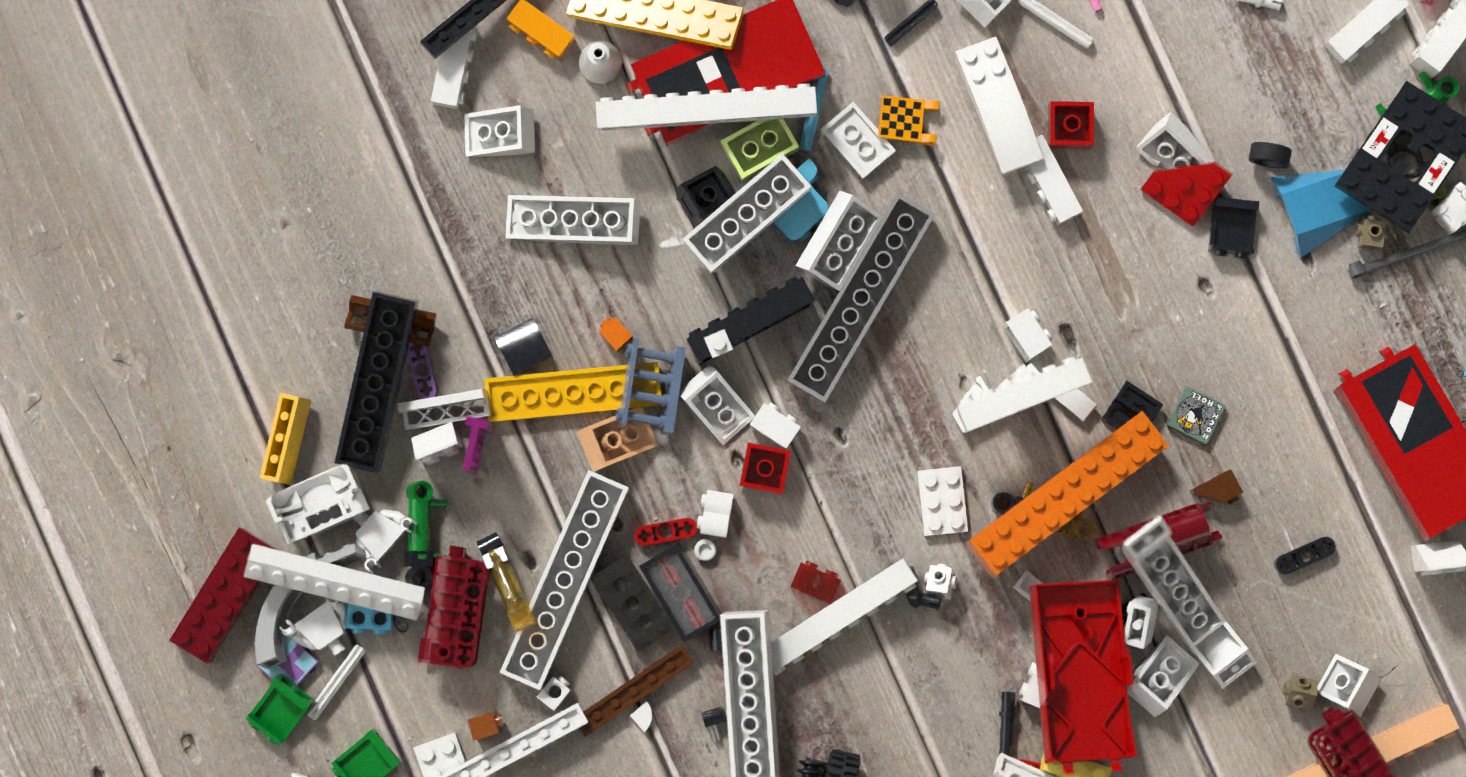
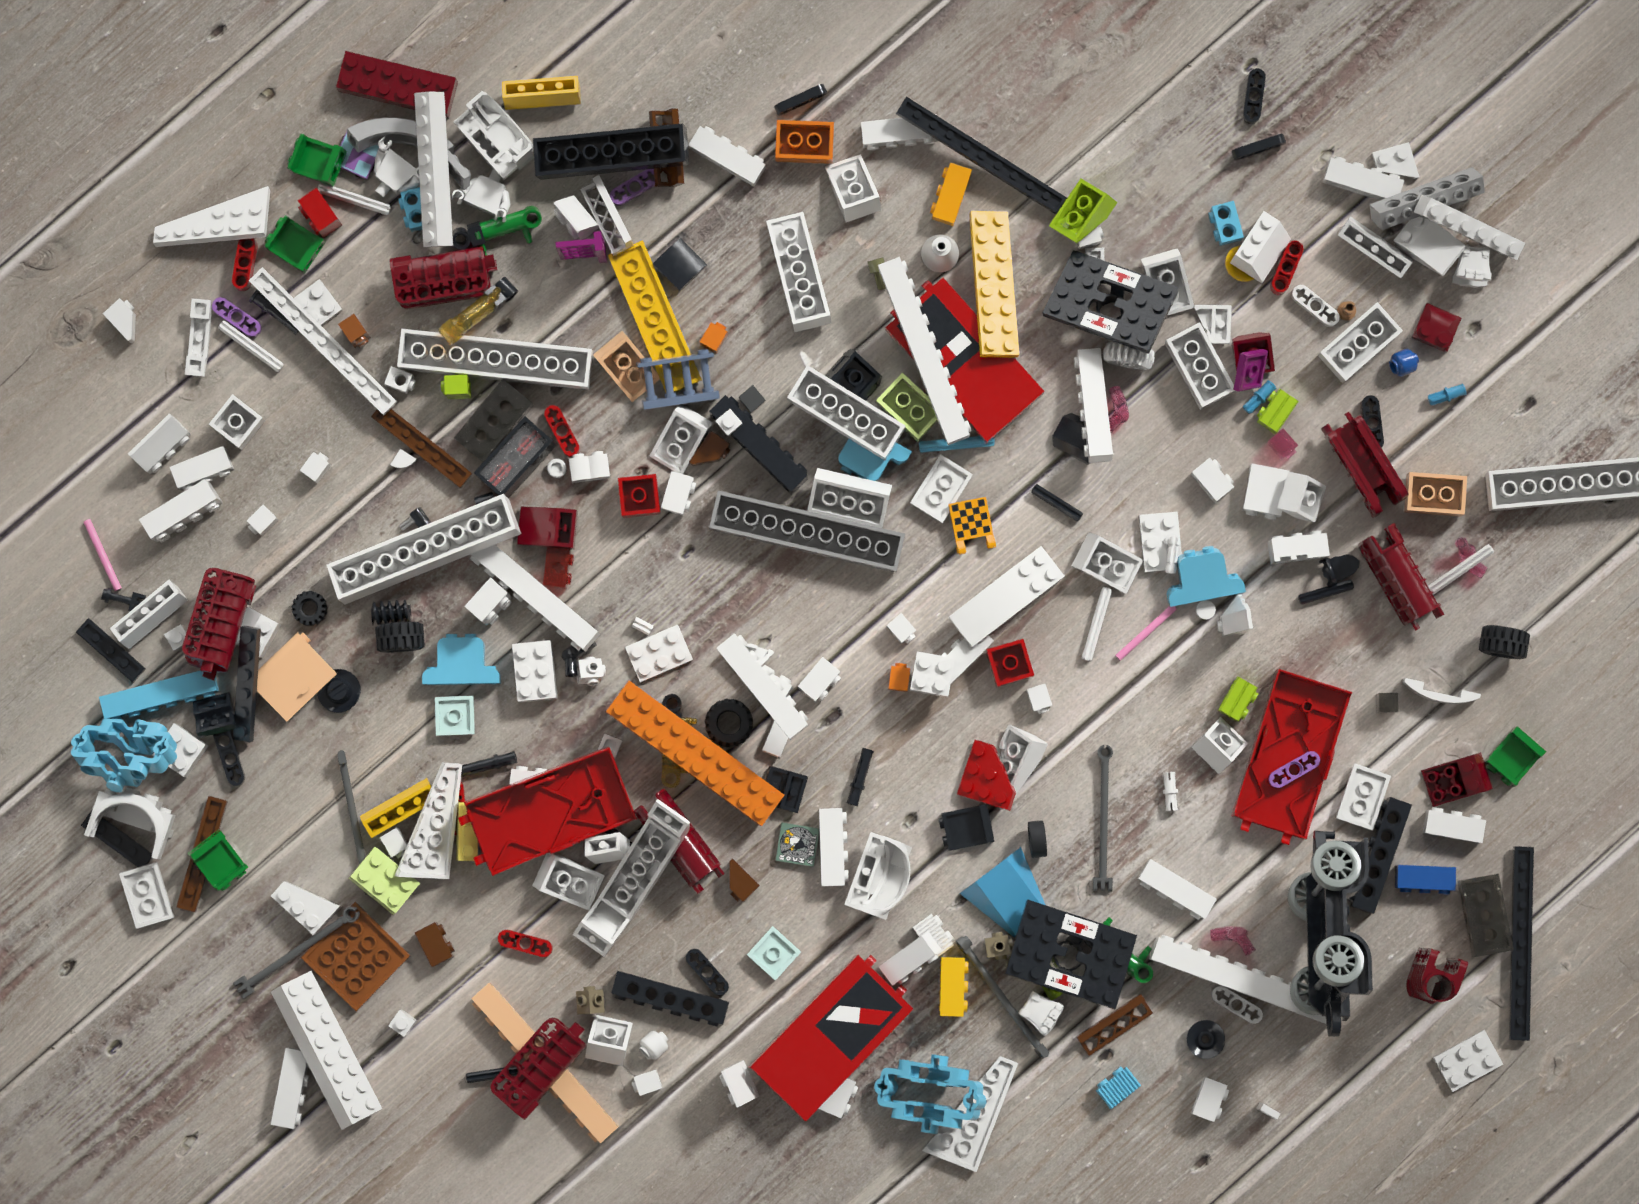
camera: 75 degrees right, 0 degrees up
none -> red brick [297,188,342,238]
none -> medium azure brick [422,634,501,685]
none -> light aqua plate [435,696,475,736]
none -> lime brick [441,374,471,399]
none -> white piece [465,577,512,626]
none -> red beam [498,930,553,957]
none -> white brick [512,640,557,703]
none -> dark red slope [517,506,578,550]
none -> black brick [611,971,729,1027]
none -> white piece [631,617,653,635]
none -> white brick [632,1069,663,1096]
none -> white head [639,1031,668,1059]
none -> white brick [688,126,766,187]
none -> reddish brown slope [689,431,731,466]
none -> black tyre [705,698,753,748]
none -> dark grey slope [739,385,766,413]
none -> light aqua plate [747,926,801,980]
none -> black beam [774,84,828,116]
none -> orange brick [775,120,834,164]
none -> white brick [819,808,849,886]
none -> white piece [844,832,912,920]
none -> black pin [846,748,874,807]
none -> olive piece [867,257,886,290]
none -> white brick [879,931,941,986]
none -> white brick [886,613,916,644]
none -> orange brick [888,663,910,692]
none -> white brick [910,651,955,698]
none -> white brick [912,914,955,957]
none -> yellow brick [939,957,968,1017]
none -> white brick [1026,684,1052,714]
none -> dark grey hinge [1093,745,1113,891]

